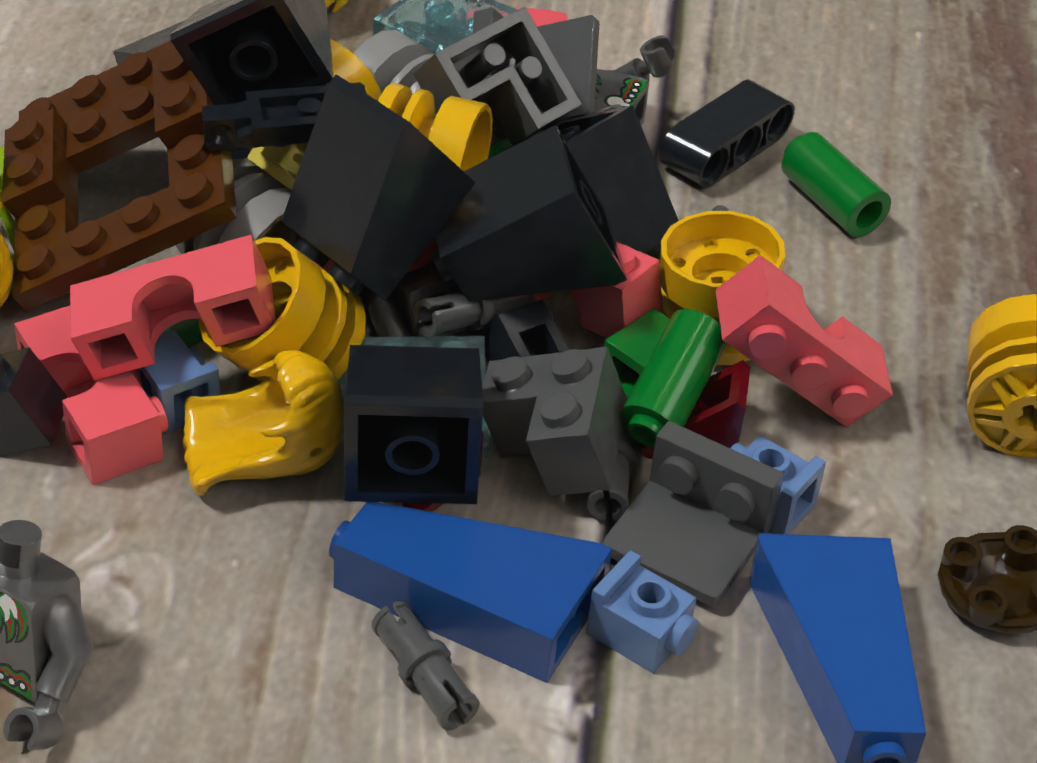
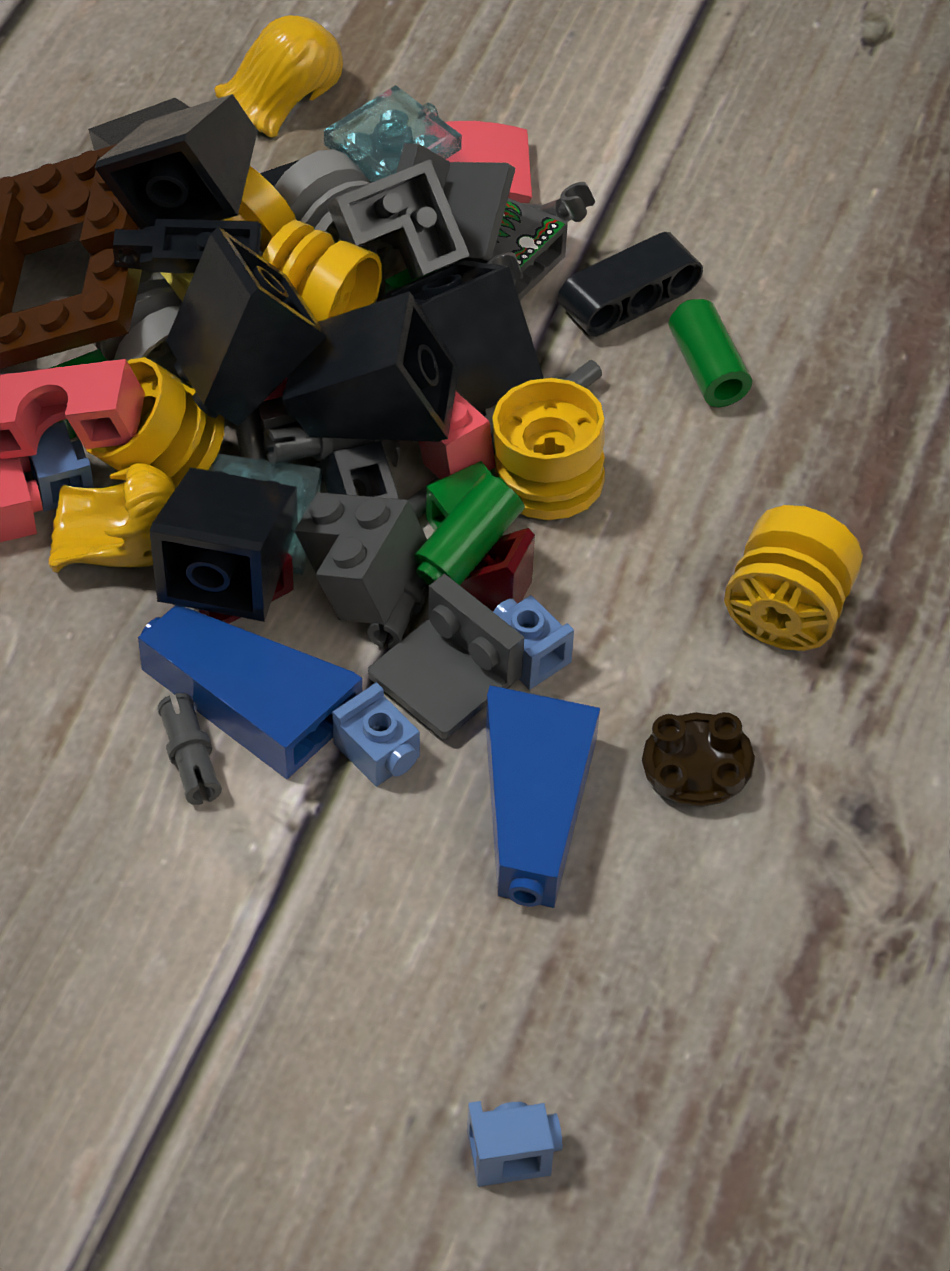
camera: 15 degrees right, 10 degrees up
coral arch [715,255,893,428] -> none

